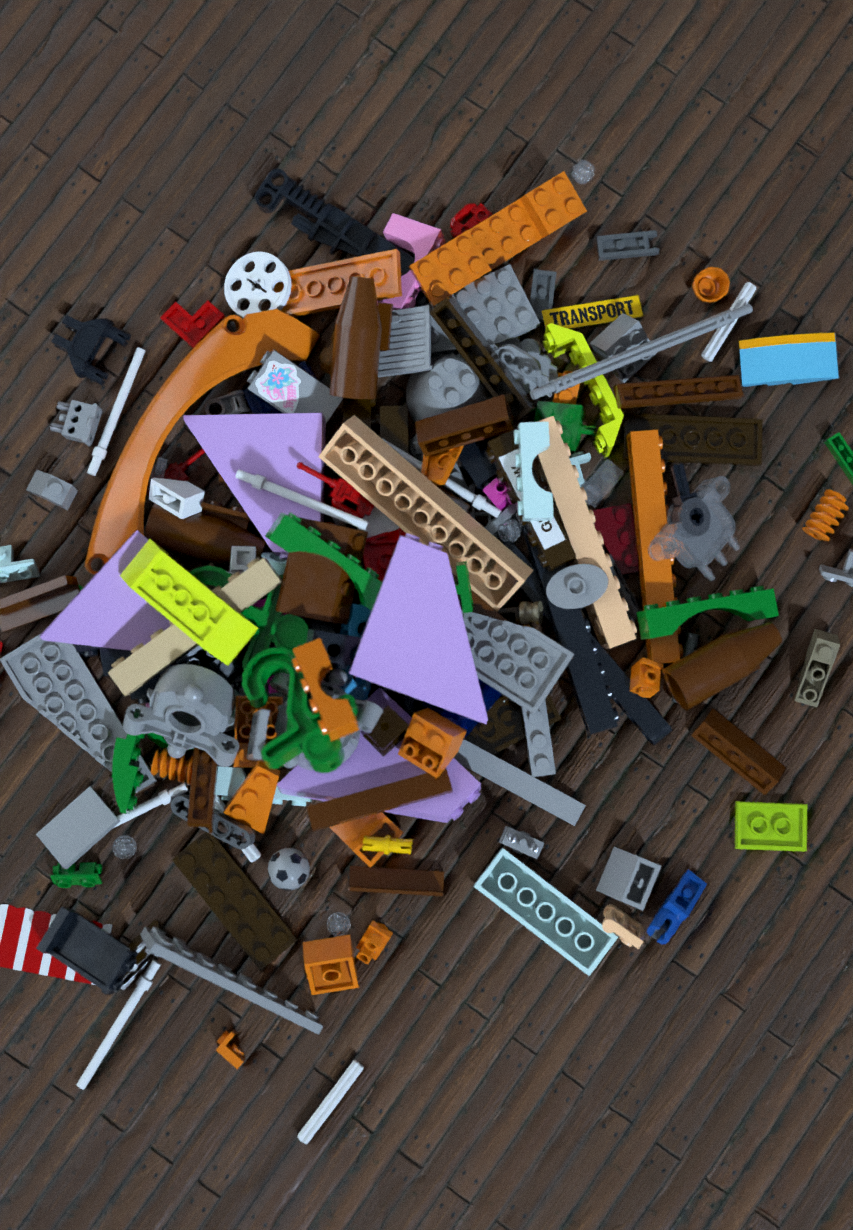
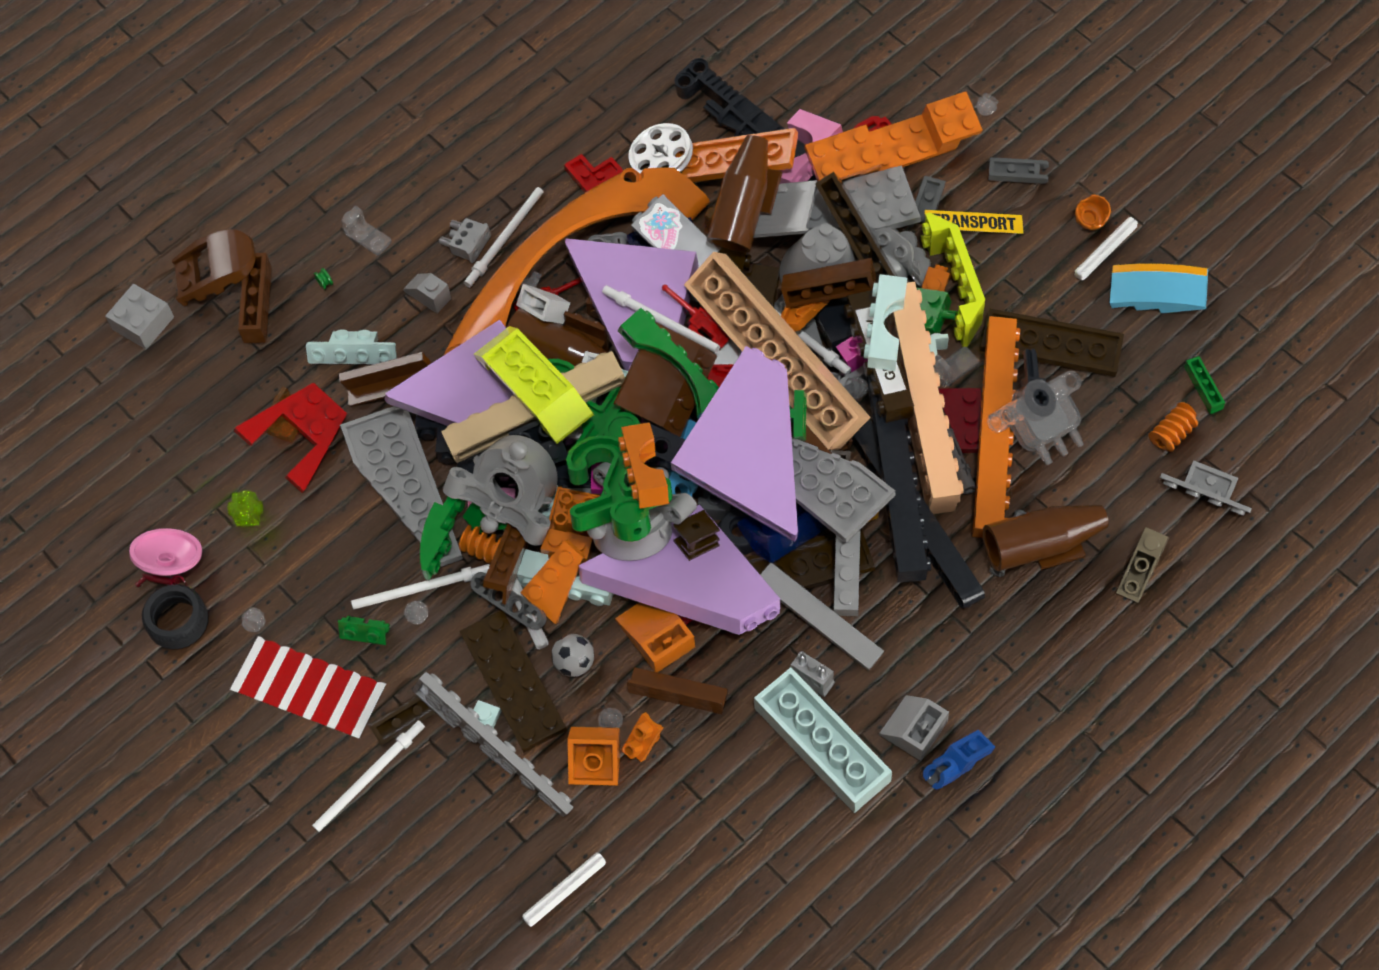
camera: 15 degrees right, 20 degrees down
light grey tile [36,787,120,870] -> none
black panel [36,907,138,995] -> none
black connector [51,315,131,386] -> none
orange bracket [216,1029,246,1069] -> none
light grey tile [246,709,270,761] -> none
reddish brown tile [306,768,453,831] -> none
yellow pin [363,835,412,855] -> none
orange slope [398,708,467,778] -> none
dark tan wheel [519,601,544,625] -> none
light grey axle [530,304,753,400] -> none
light grey piece [546,564,608,609] -> none
light grey slope [590,313,657,383] -> none
light nougat plate [602,905,644,949] -> none
reddish brown tile [613,375,744,409] -> none
orange brick [629,657,664,698] -> none
green arch [636,585,779,640] -> none
reddish brown panel [691,709,786,795] -> none
lime tile [734,801,807,852] -> none
none -> light aqua plate [473,700,501,728]

